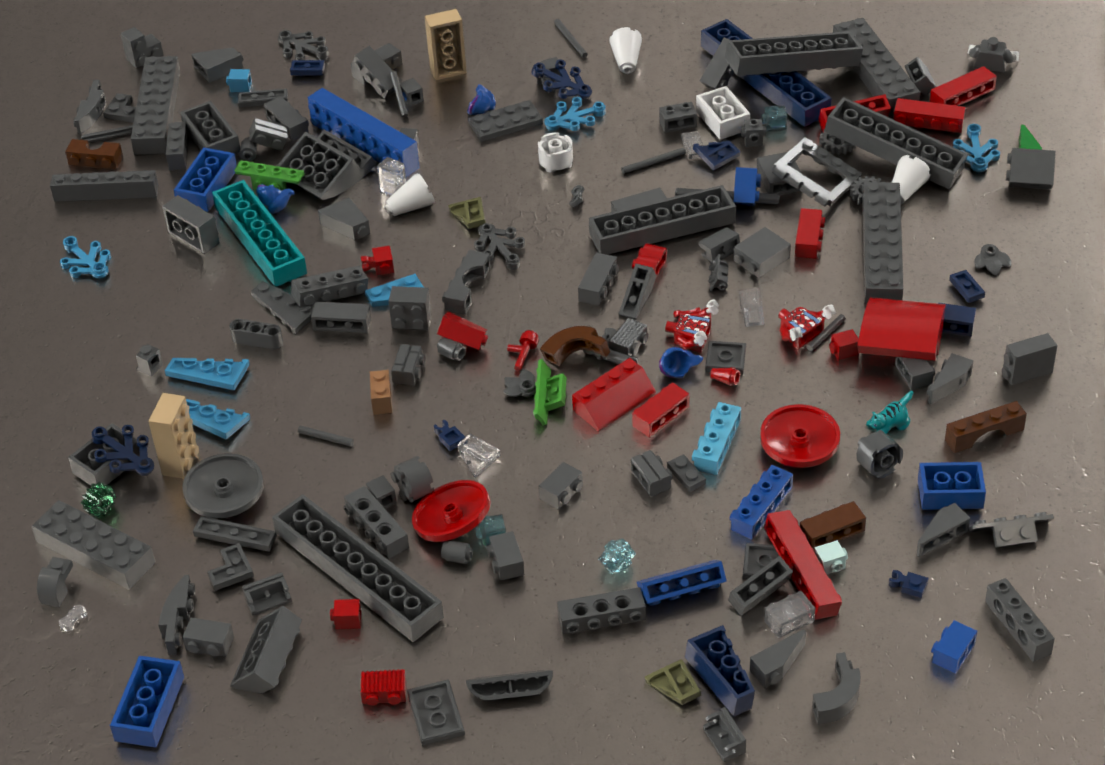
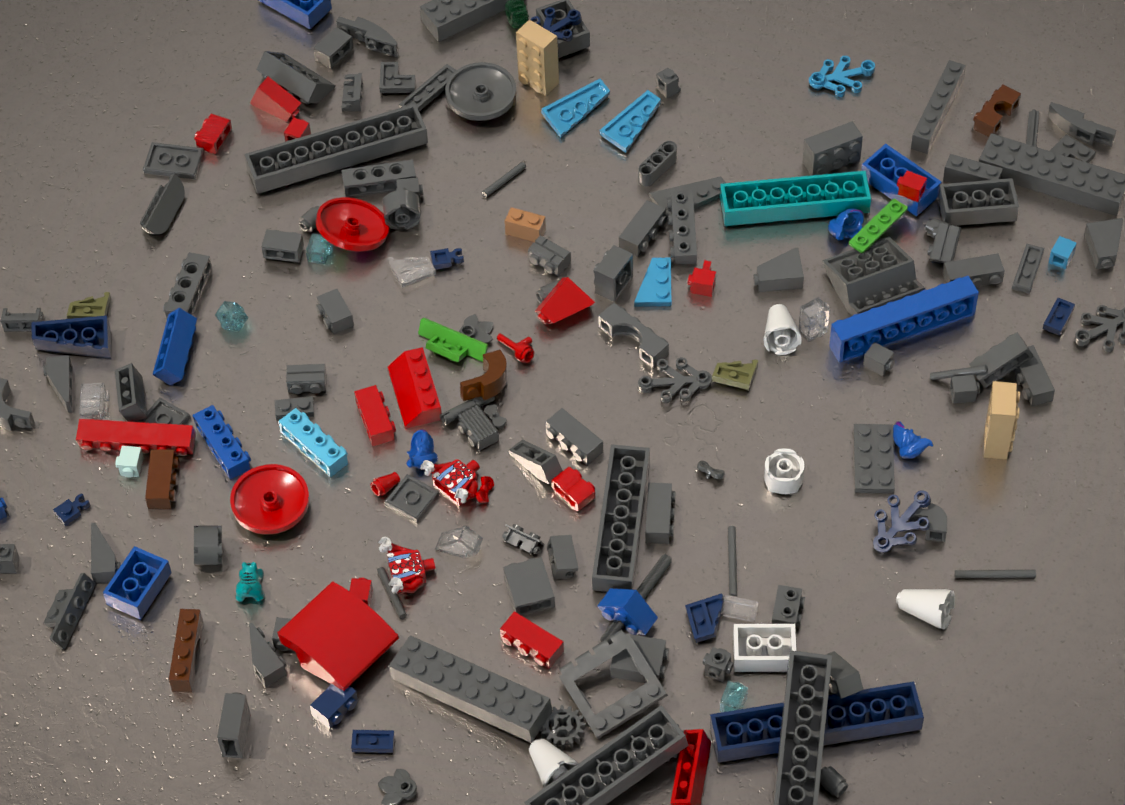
camera: 115 degrees right, 10 degrees up
dark azure plant [544,97,606,131] -> none
none -> red slope [250,76,301,122]
none -> red brick [897,170,927,202]

